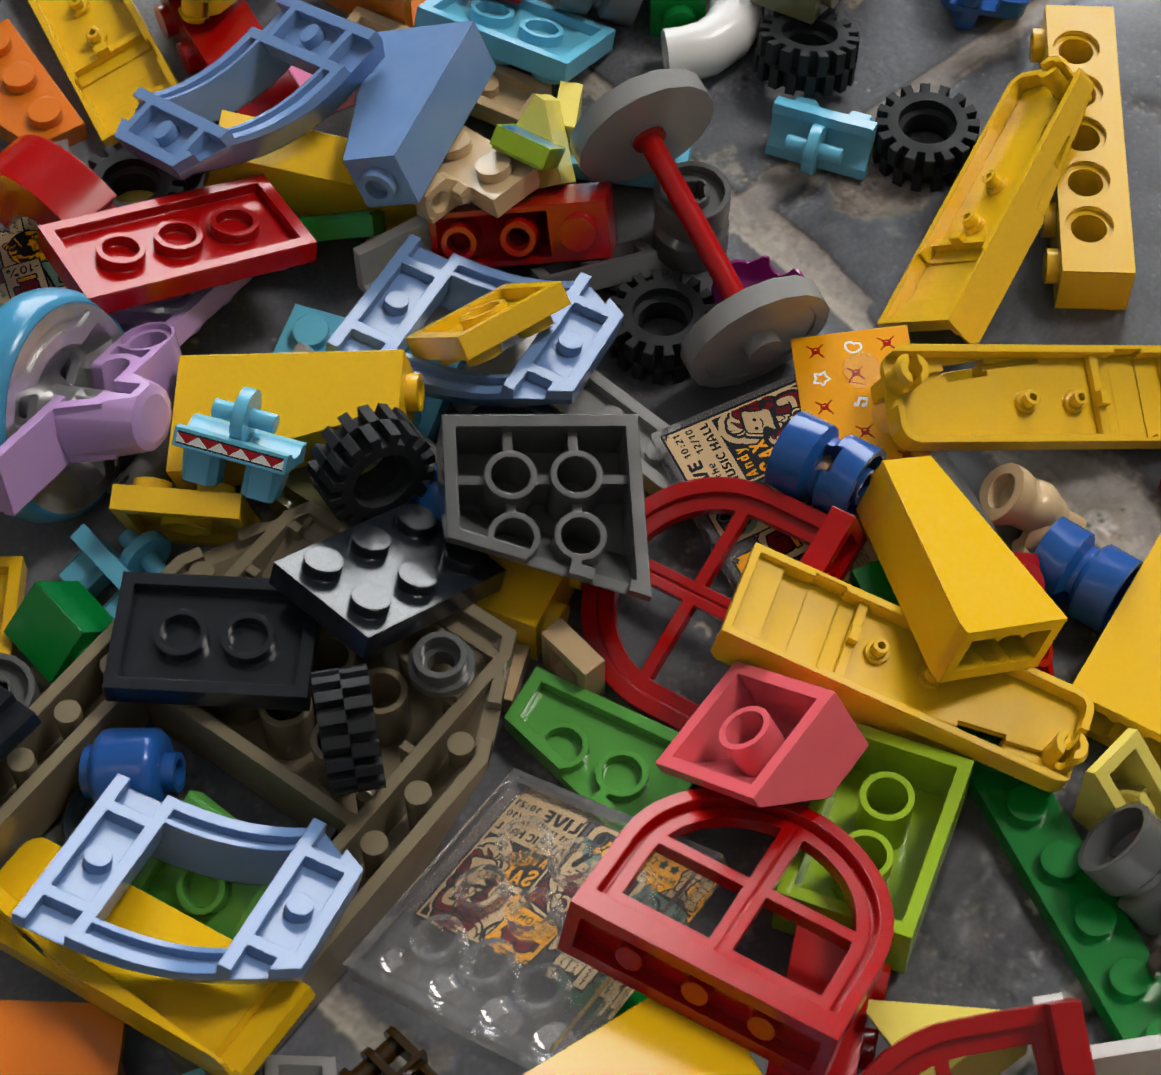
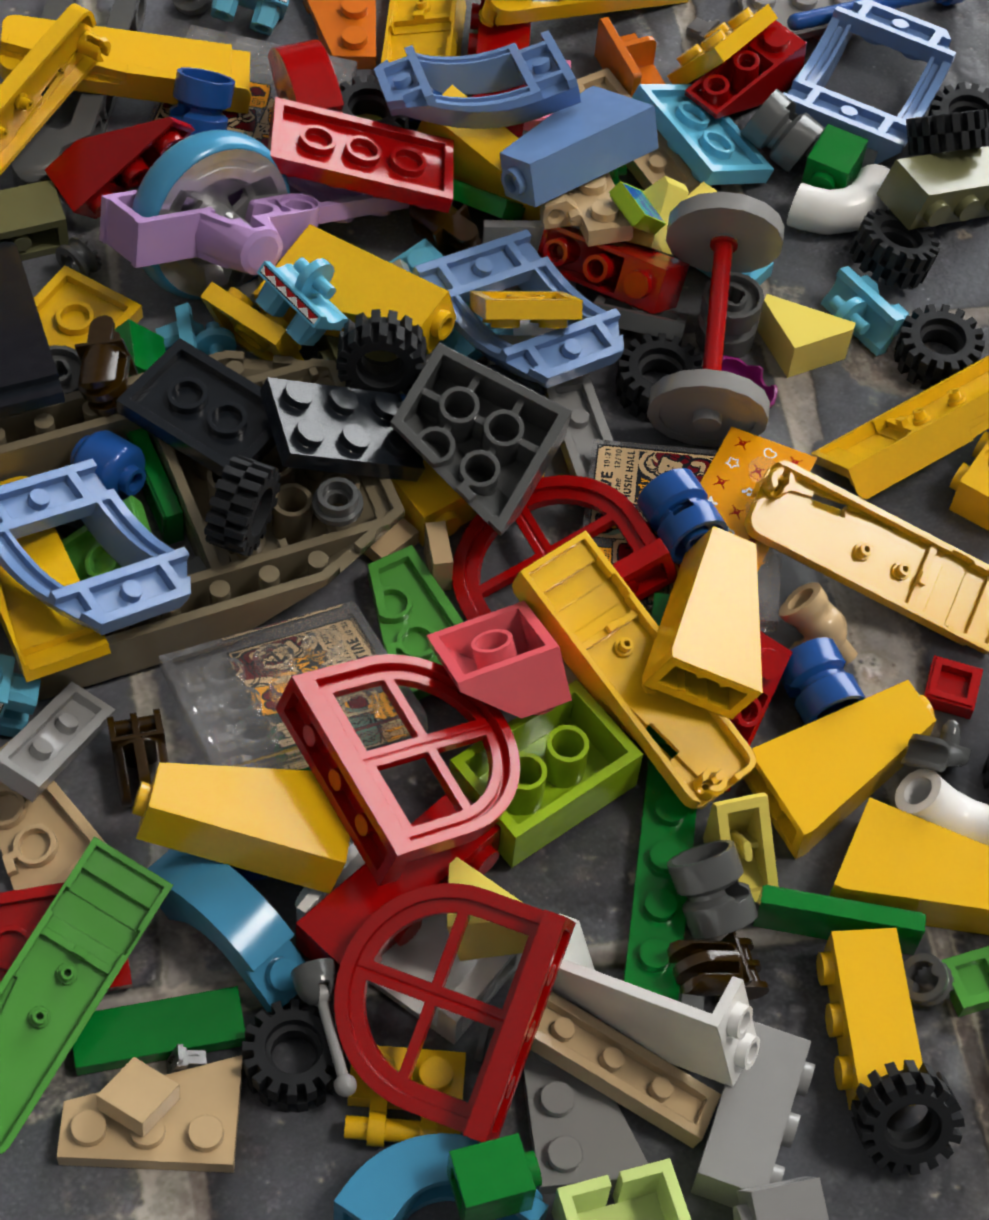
camera: 25 degrees right, 0 degrees up
none -> dark brown arm [75,315,138,417]
none -> green tile [126,428,184,545]
none -> dark brown arm [409,204,482,256]
none -> light yellow slope [757,294,856,378]

